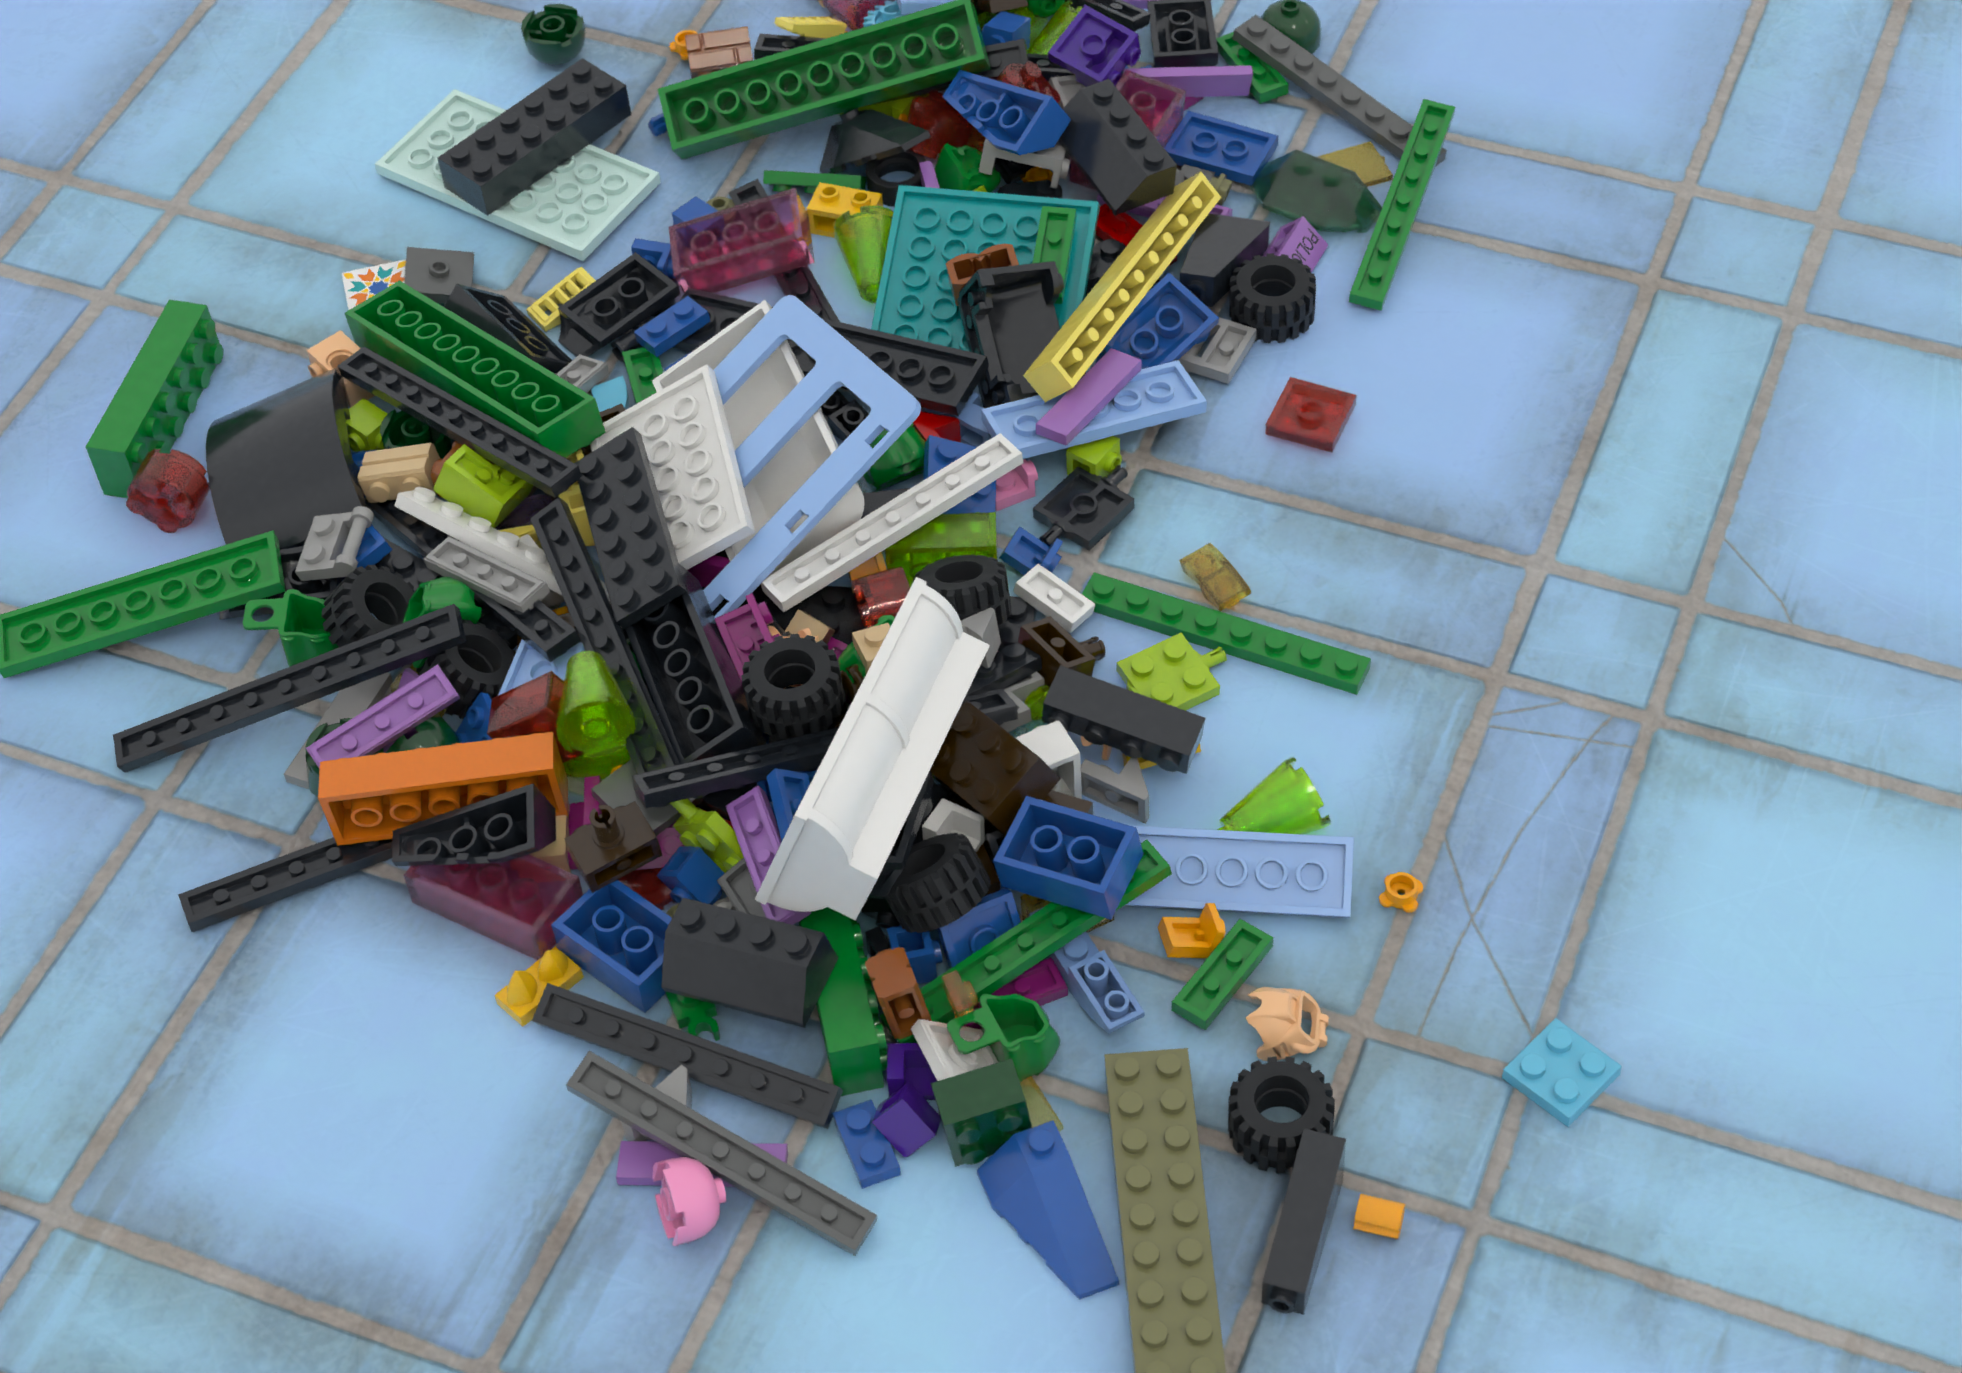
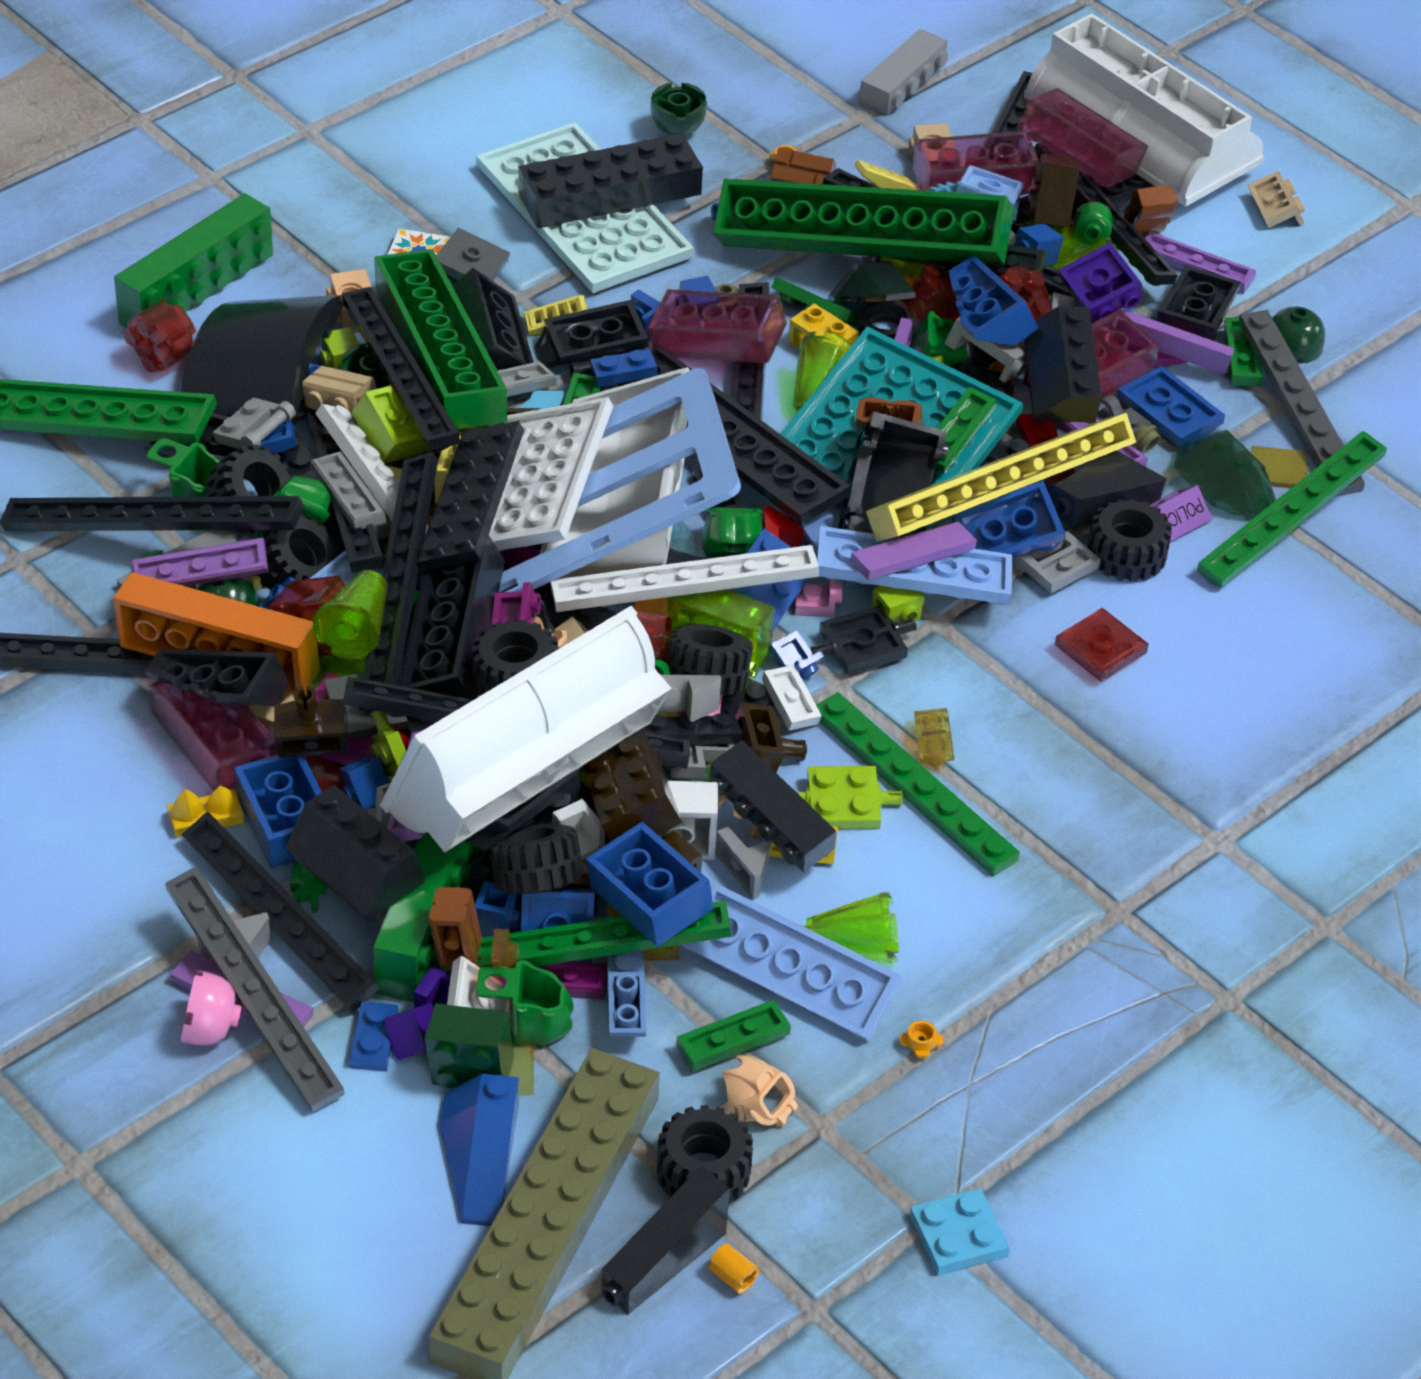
camera: 20 degrees right, 5 degrees down
light orange bracket [1157,903,1225,958] -> none

